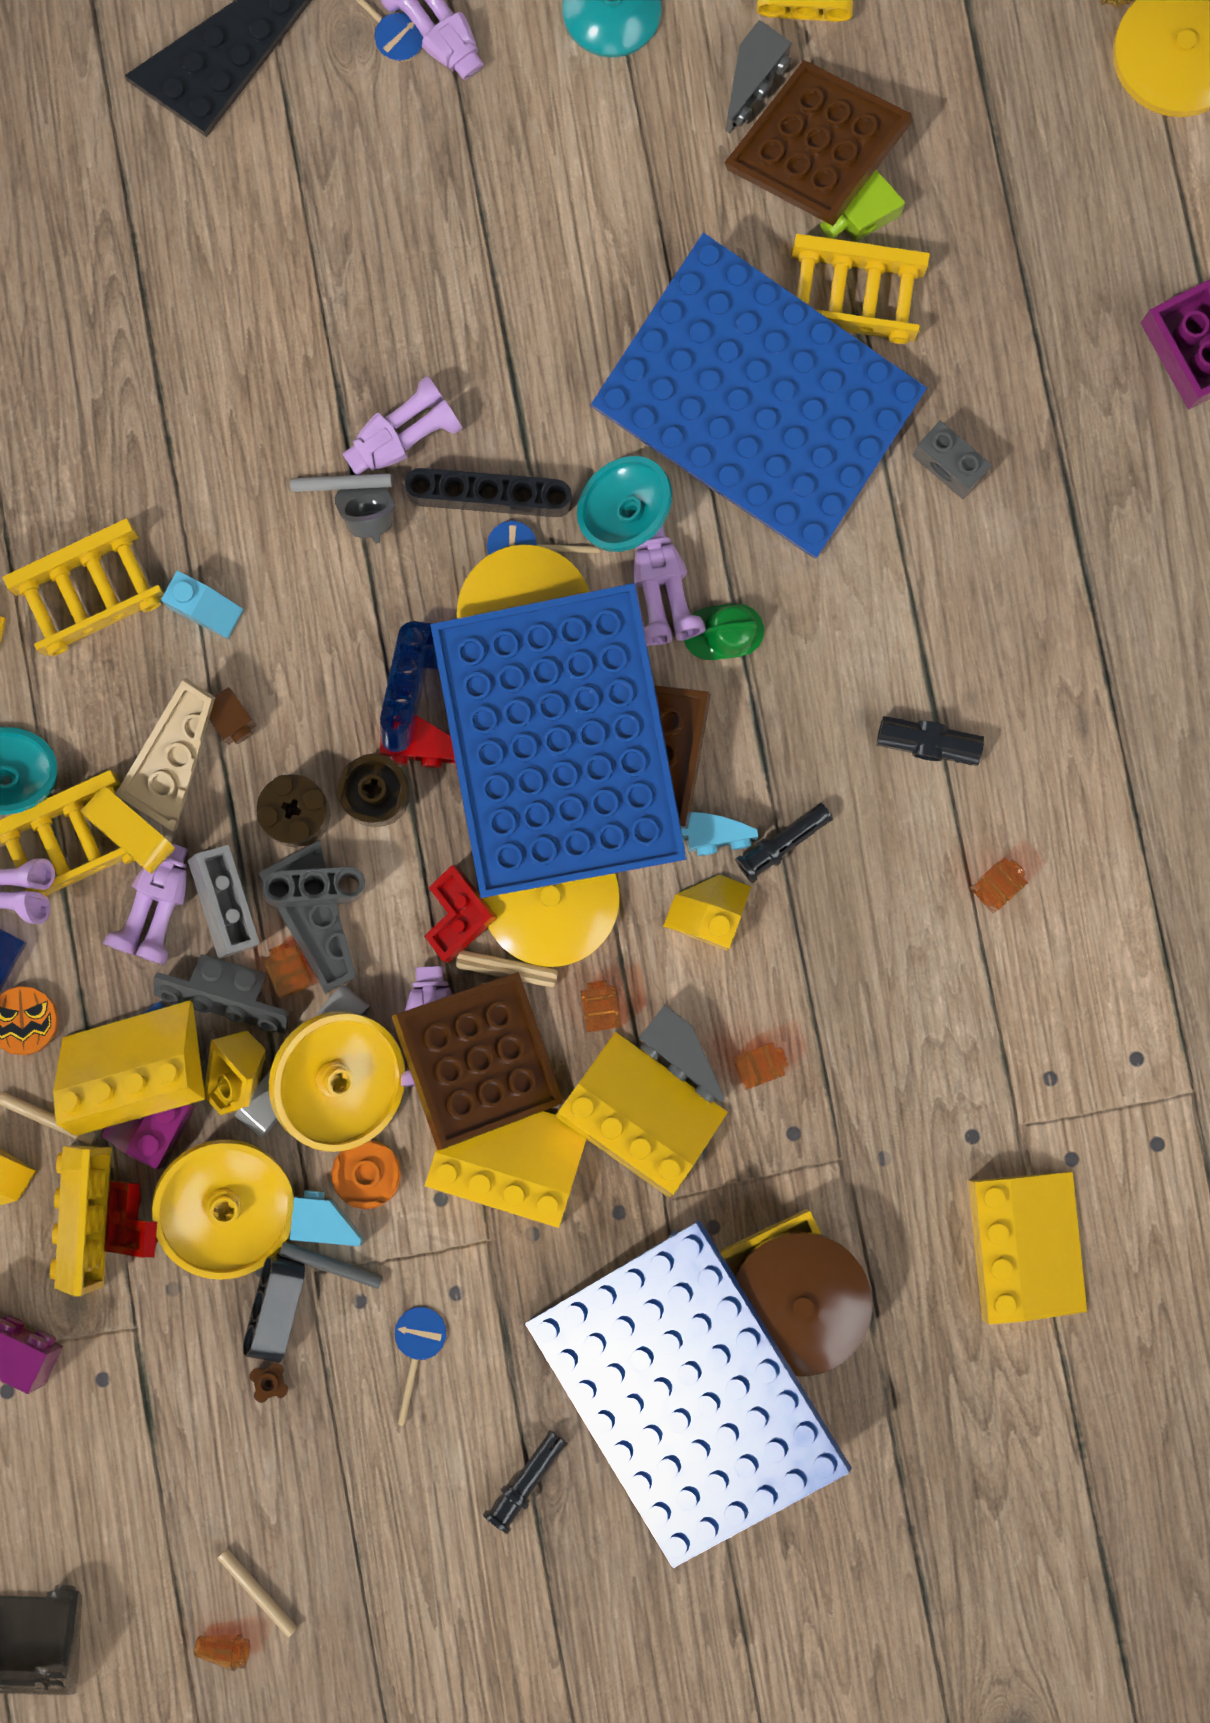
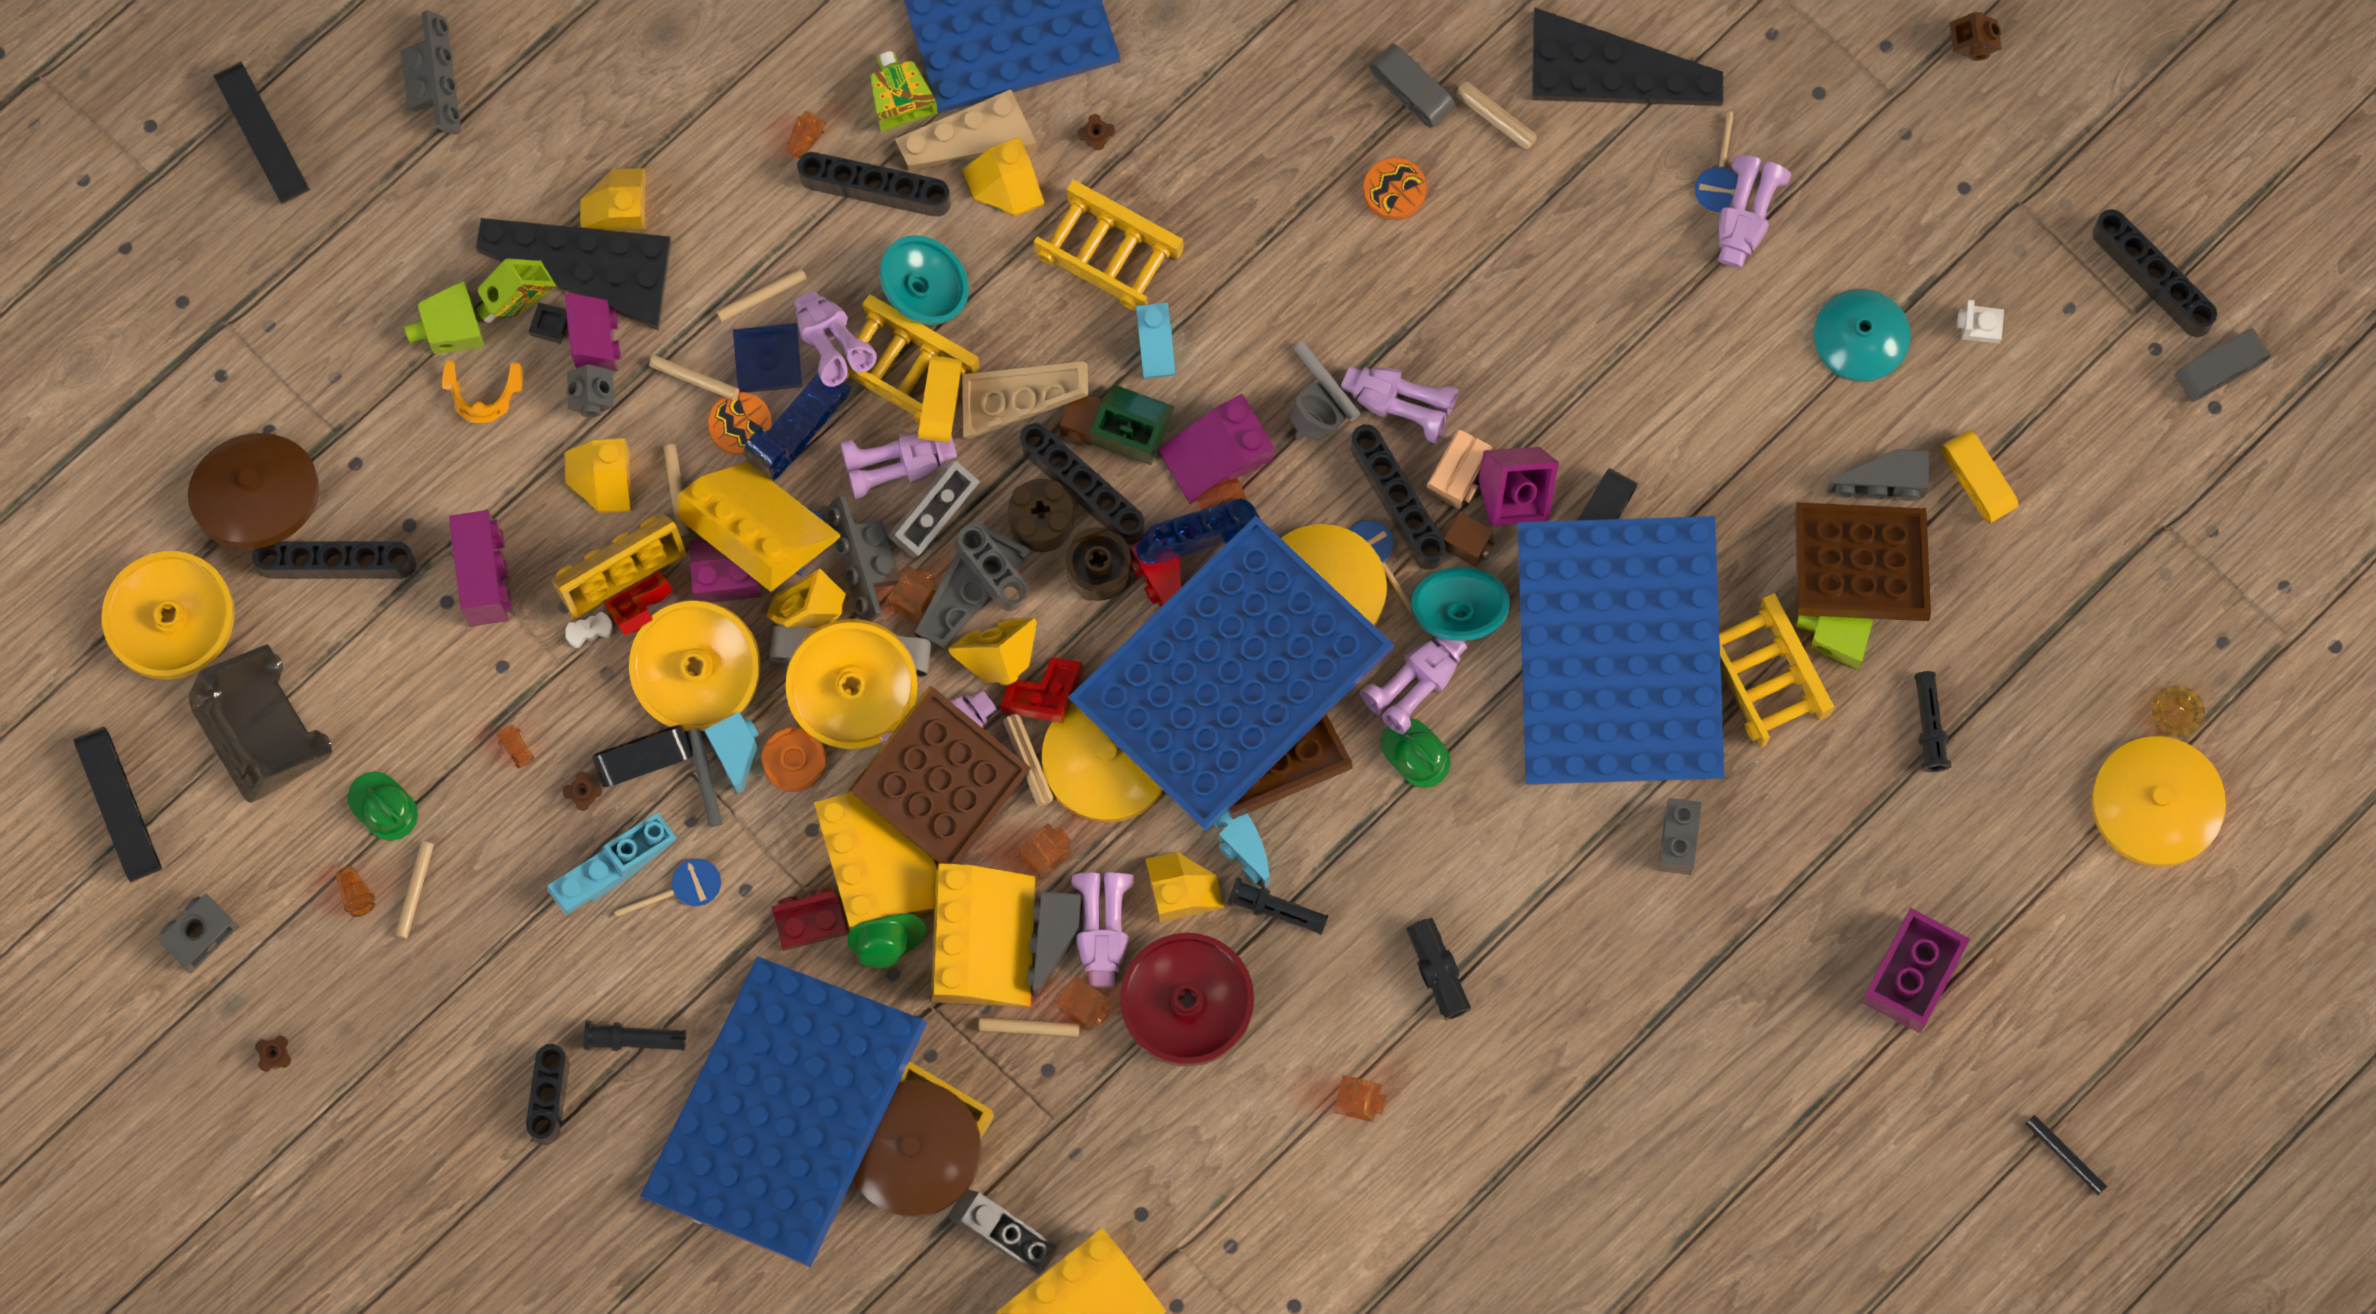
camera: 60 degrees right, 10 degrees down
none -> green piece [347,771,418,841]
none -> clear orange pin [497,725,535,769]
none -> black beam [526,1044,570,1145]
none -> medium azure slope [547,812,677,916]
none -> white piece [565,612,613,648]
none -> clear blue beam [744,373,852,481]
none -> dark red bracket [771,888,847,951]
none -> green piece [847,913,926,969]
none -> dark grey slope [947,1189,1057,1275]
none -> yellow slope [948,617,1037,685]
none -> tan bar [979,1018,1080,1037]
none -> black beam [1020,423,1145,544]
none -> lavender piece [1071,873,1134,988]
none -> dark green slope [1090,384,1174,465]
none -> dark red dish [1120,933,1254,1066]
none -> magenta slope [1158,394,1274,504]
none -> clear orange cone [1197,477,1247,515]
none -> orange tile [1363,157,1427,220]
none -> dark grey beam [1369,43,1456,128]
none -> light nougat brick [1426,430,1492,509]
none -> reddish brown brick [1443,512,1495,567]
none -> tan axle [1456,81,1537,149]
none -> magenta slope [1479,447,1559,526]
none -> black beam [1578,468,1638,521]
none -> black pin [1914,671,1952,773]

